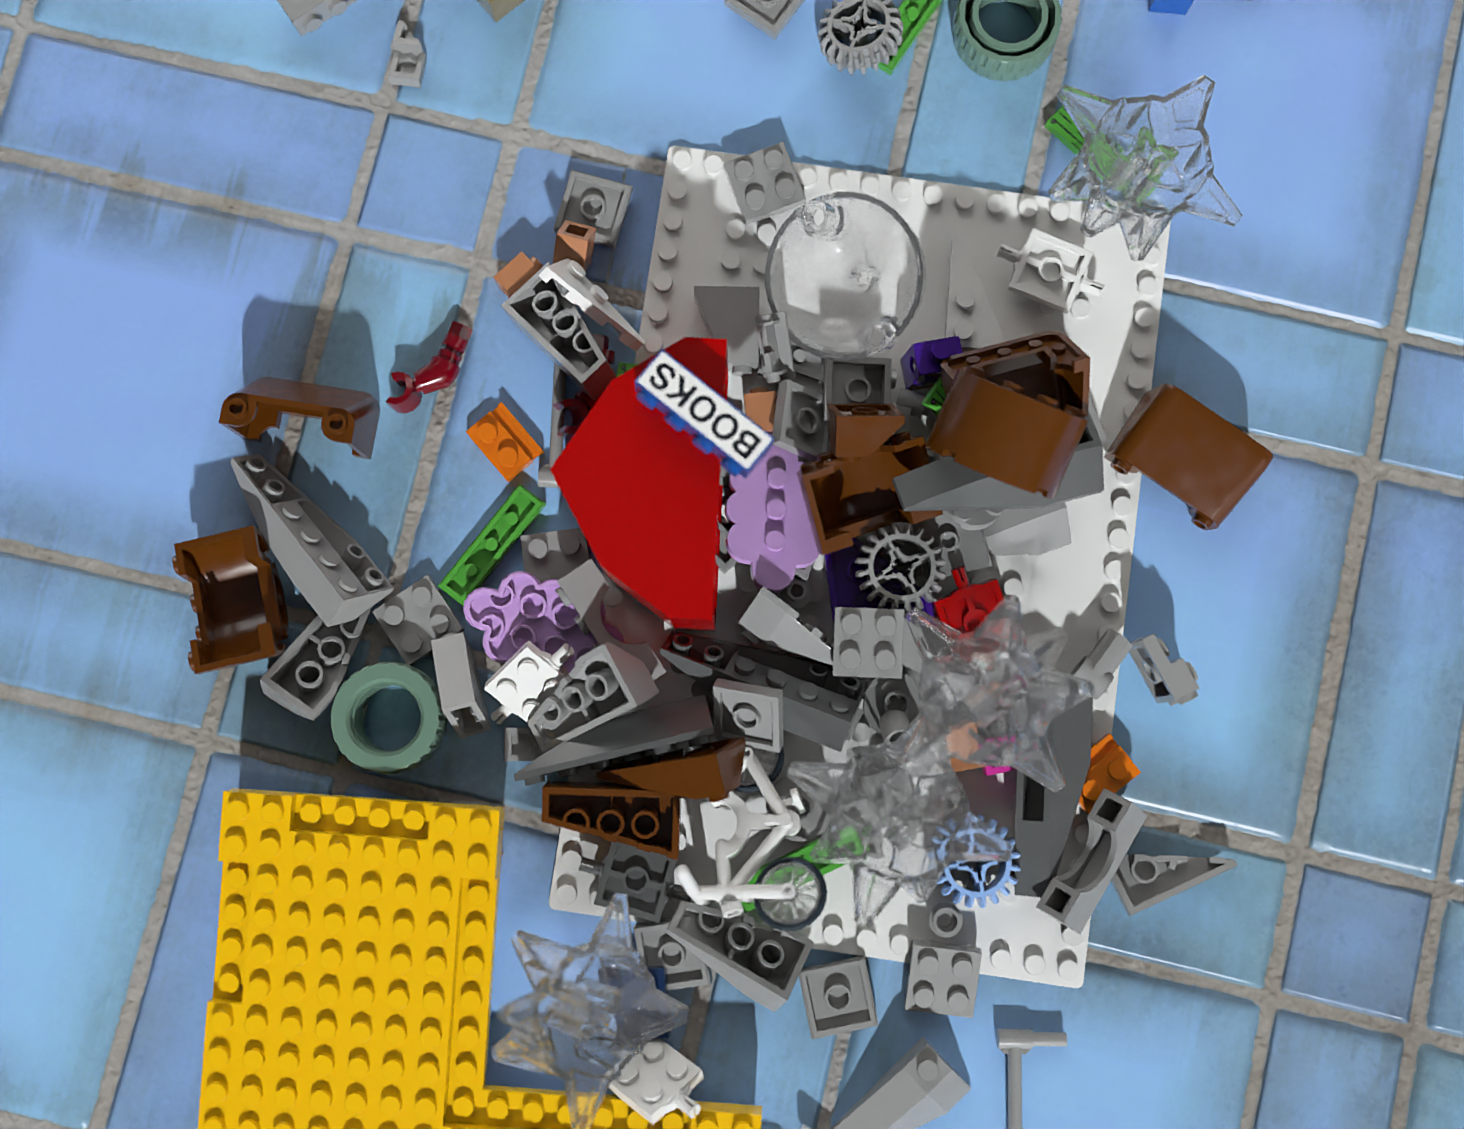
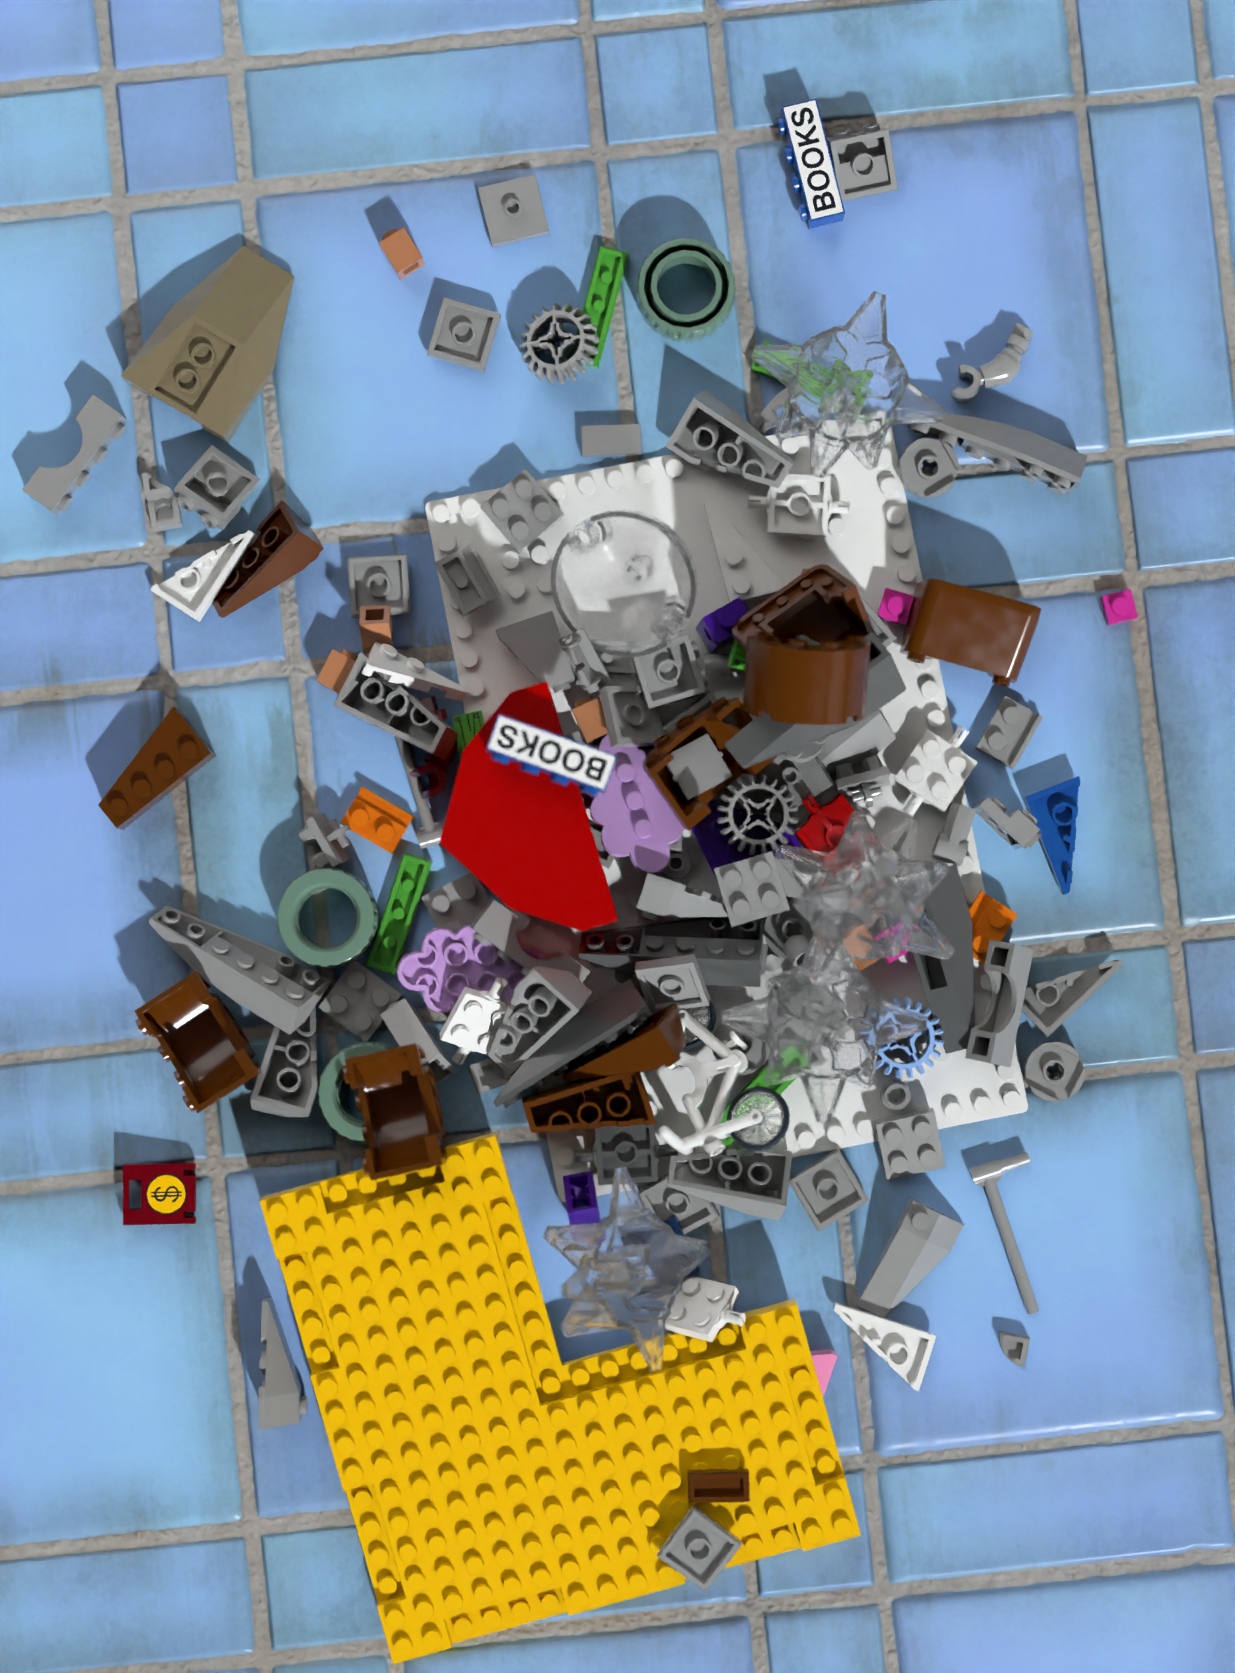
camera: 20 degrees left, 5 degrees up
reddish brown windscreen [218,377,380,459] -> none
dark red piece [386,321,473,414] -> none
reddish brown slope [826,403,905,462] -> none
none -> reddish brown wedge [98,706,216,830]
none -> dark red container [123,1162,196,1225]
none -> white wing [150,530,256,622]
none -> light grey plate [174,445,260,531]
none -> reddish brown wedge [212,501,324,618]
none -> light grey wedge [258,1297,308,1429]
none -> sand green tyre [277,868,379,968]
none -> light grey hips [299,813,352,869]
none -> reddish brown cylinder [342,1043,446,1181]
none -> light grey plate [434,543,501,616]
none -> dark purple torso [563,1171,604,1248]
none -> light grey tile [581,424,641,457]
none -> light grey wedge [665,390,794,488]
none -> light grey piece [666,733,732,801]
none -> light grey slope [754,383,799,434]
none -> light grey hips [835,755,890,808]
none -> dark pink plate [877,588,914,626]
none -> white plate [894,726,978,817]
none -> light grey plate [897,437,958,498]
none -> light grey wedge [906,413,1087,495]
none -> light grey piece [951,323,1033,403]
none -> light grey plate [975,696,1043,769]
none -> blue wing [1024,776,1080,895]
none -> light grey plate [1024,1041,1085,1102]
none -> dark pink plate [1100,589,1138,626]

